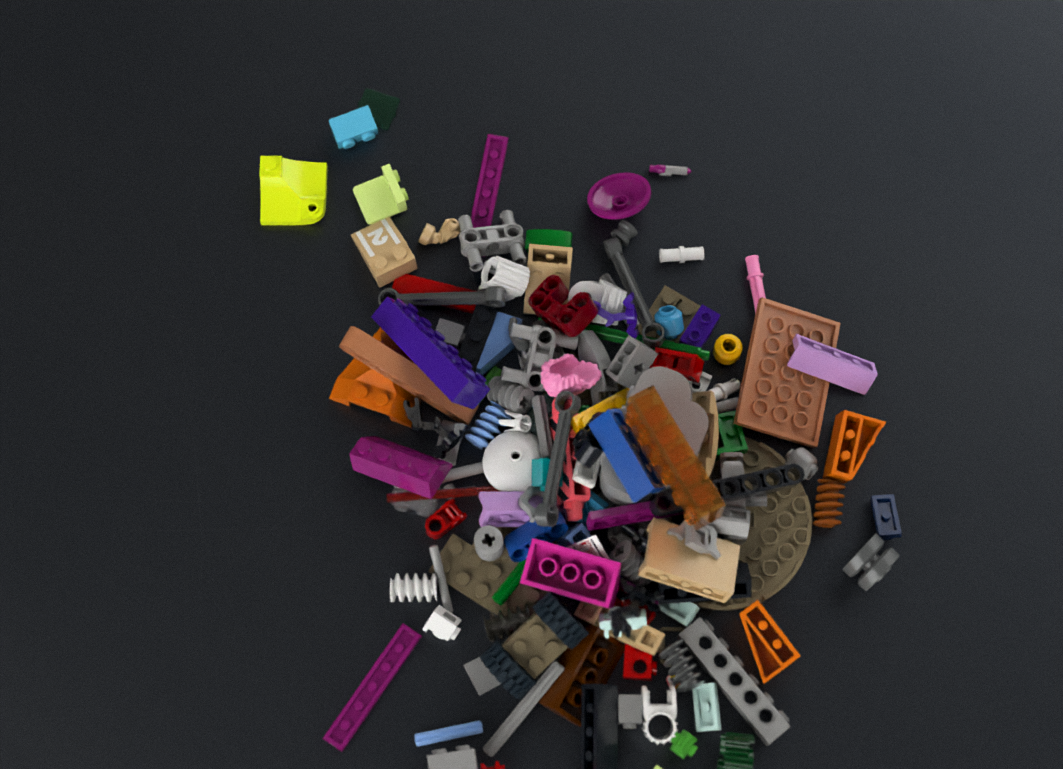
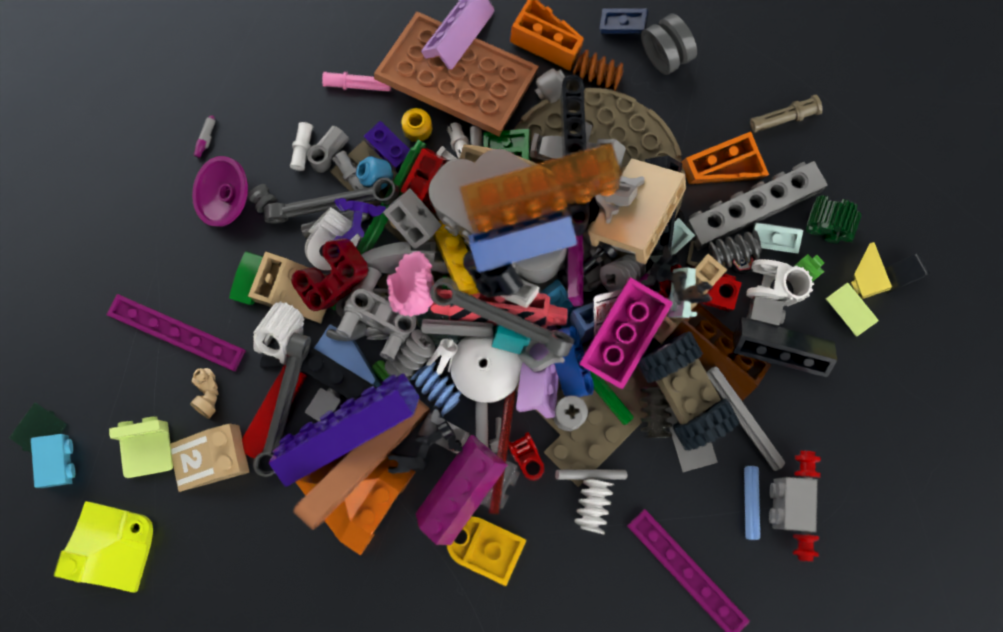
camera: 75 degrees left, 5 degrees up
white brick [422,605,462,641] -> none
light grey piece [458,210,526,272] -> none
none -> light grey piece [307,126,349,173]
none -> light grey pin [333,151,368,190]
none -> yellow tile [447,517,526,586]
none -> dark tan pin [750,95,823,133]

